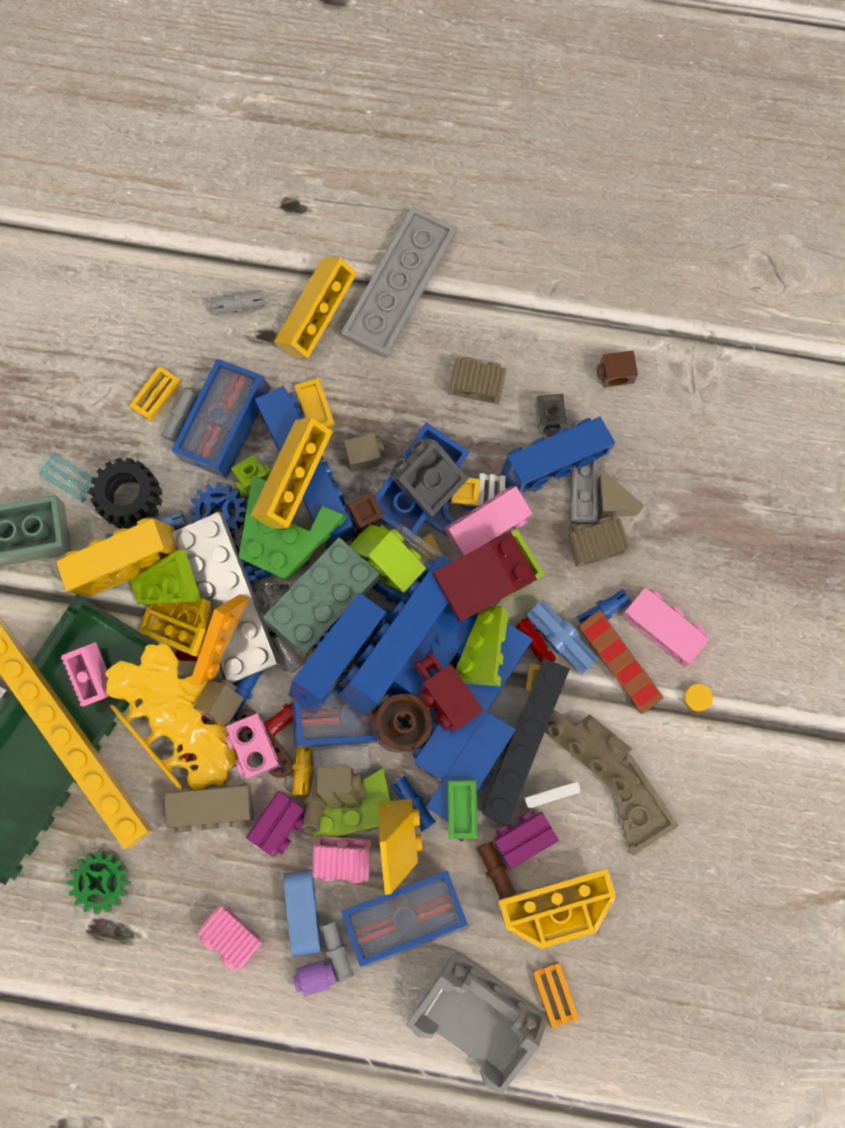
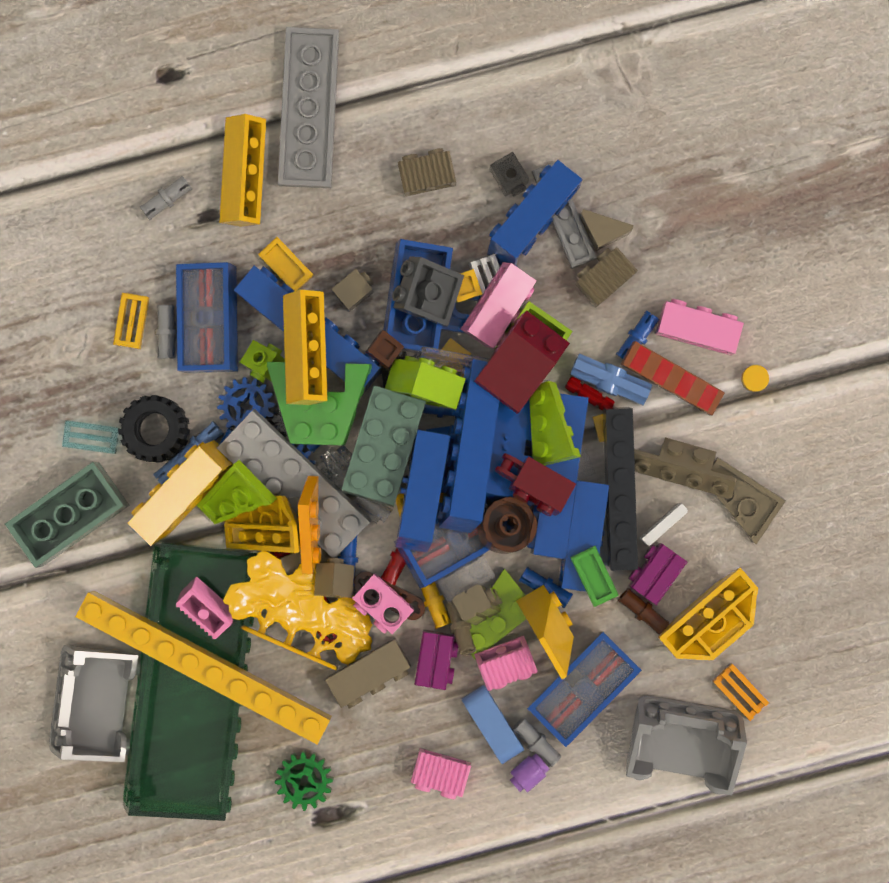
camera: 25 degrees left, 10 degrees up
reddish brown brick [597,350,638,388] -> none

